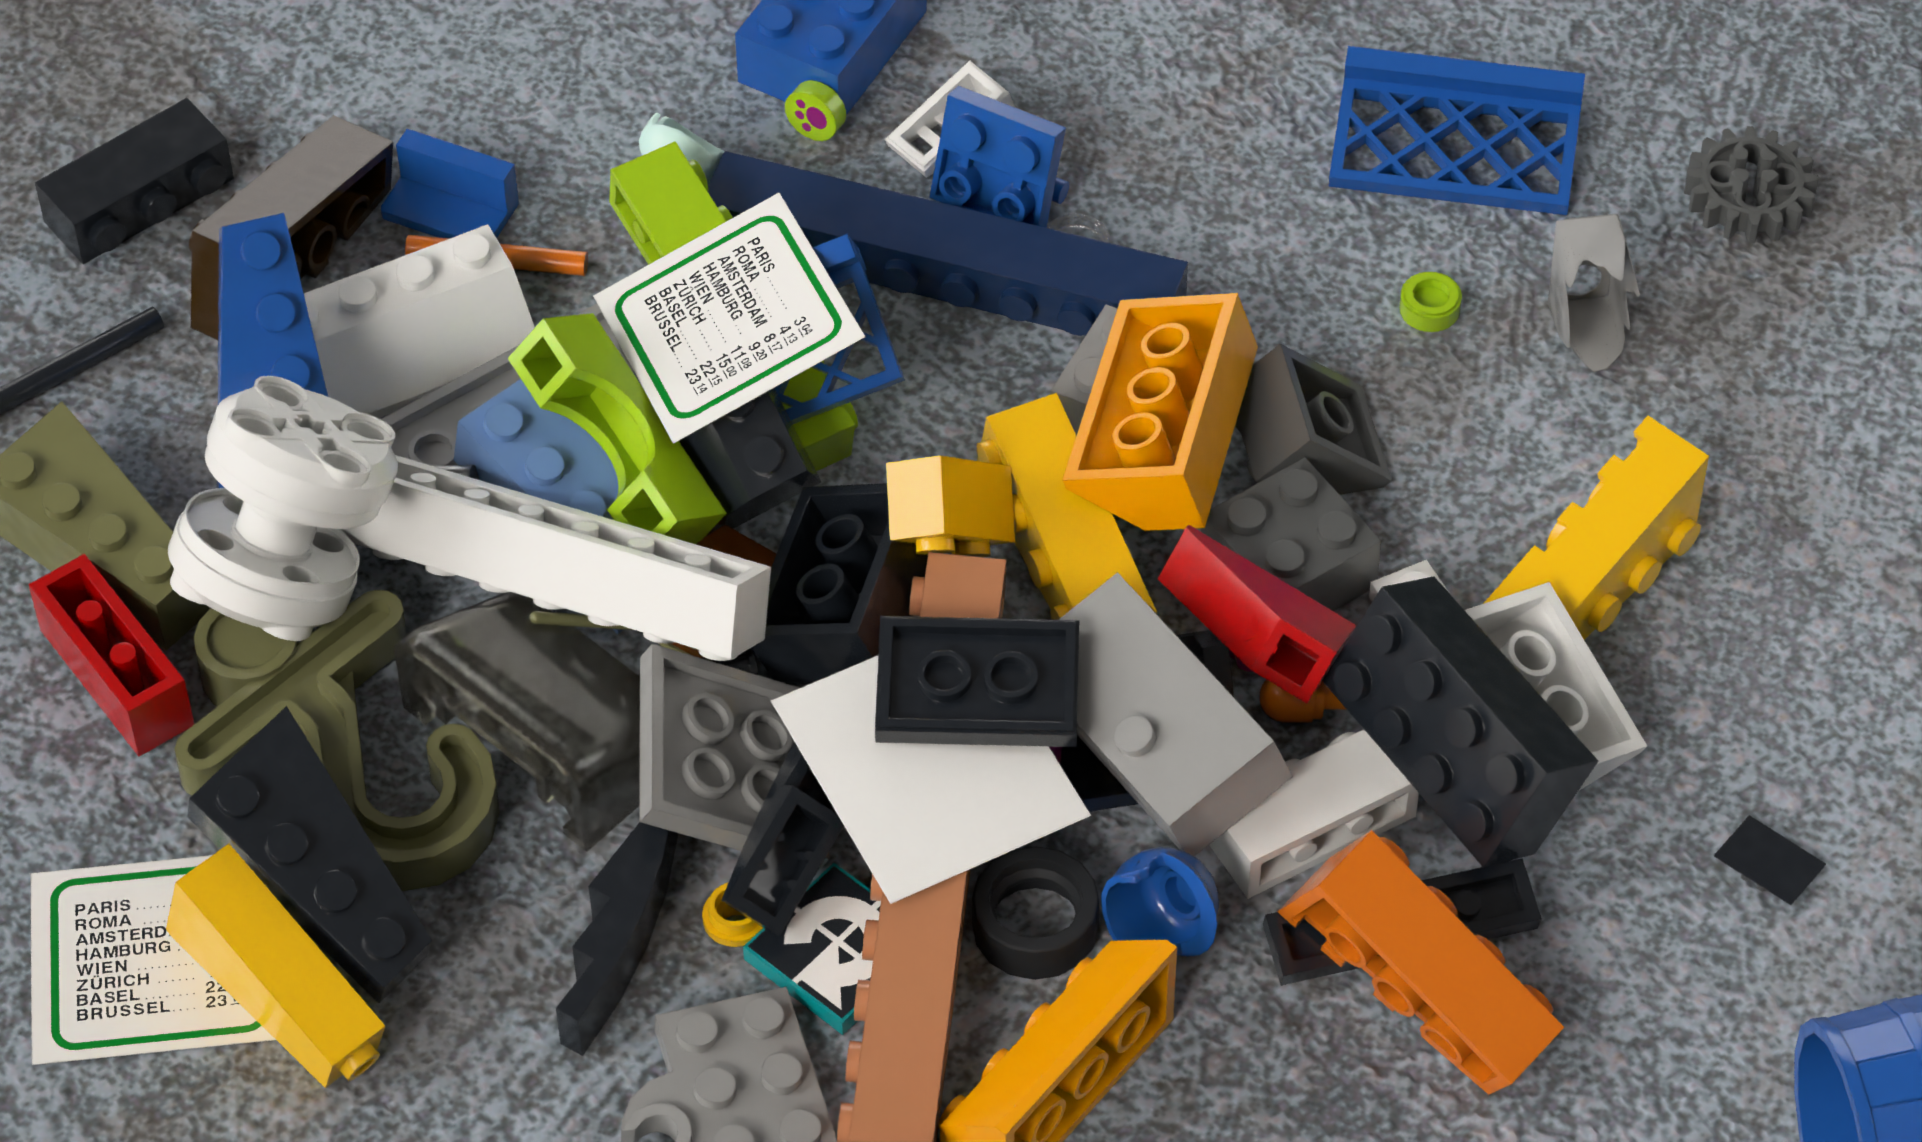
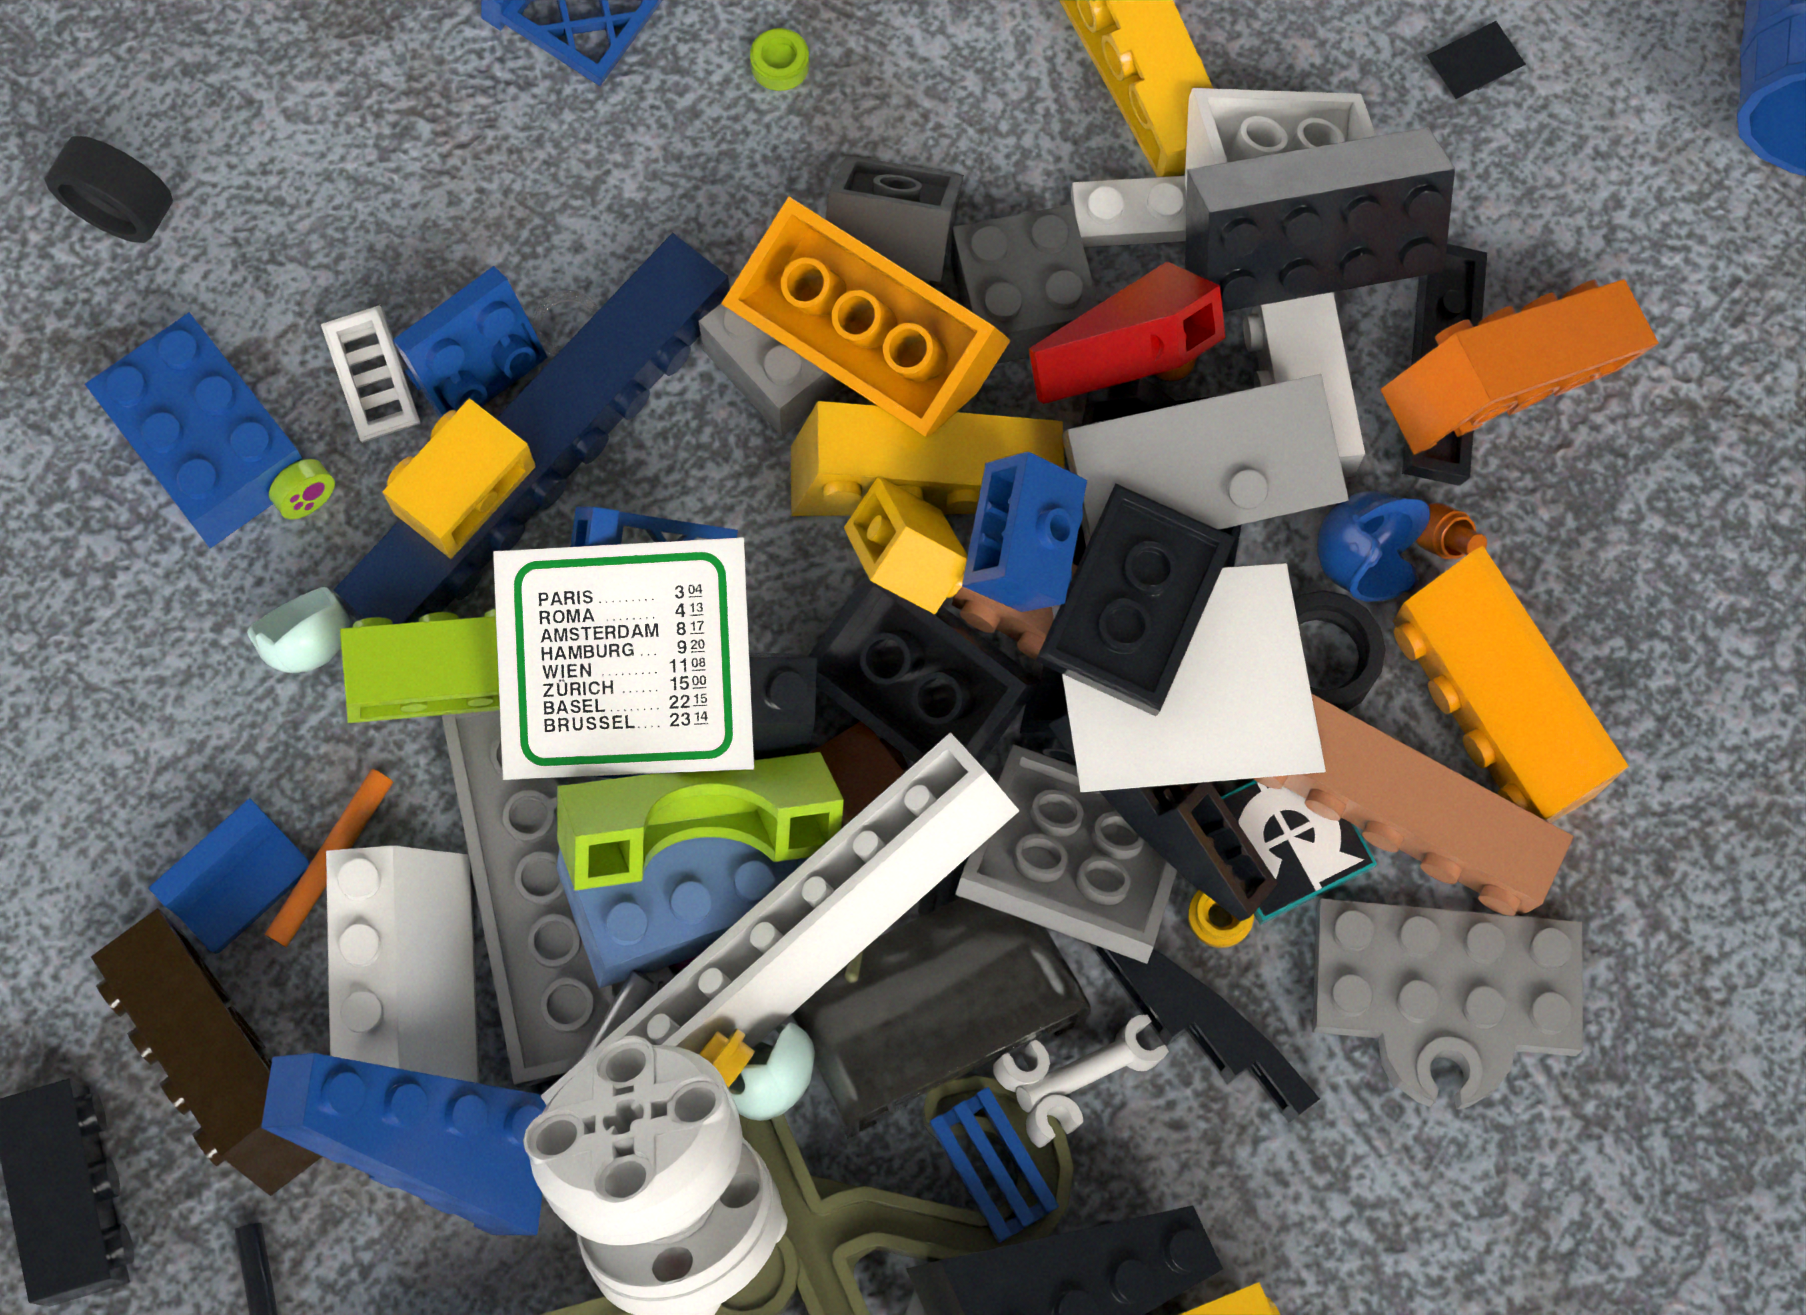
camera: 70 degrees left, 20 degrees up
none -> yellow brick [382,398,536,559]
none -> yellow plate [699,1028,755,1088]
none -> light aqua hair [728,1023,815,1121]
none -> blue tile [929,1087,1059,1244]
none -> blue brick [962,452,1087,612]
none -> white bar [993,1015,1169,1148]
none -> orange cylinder [1416,503,1487,559]

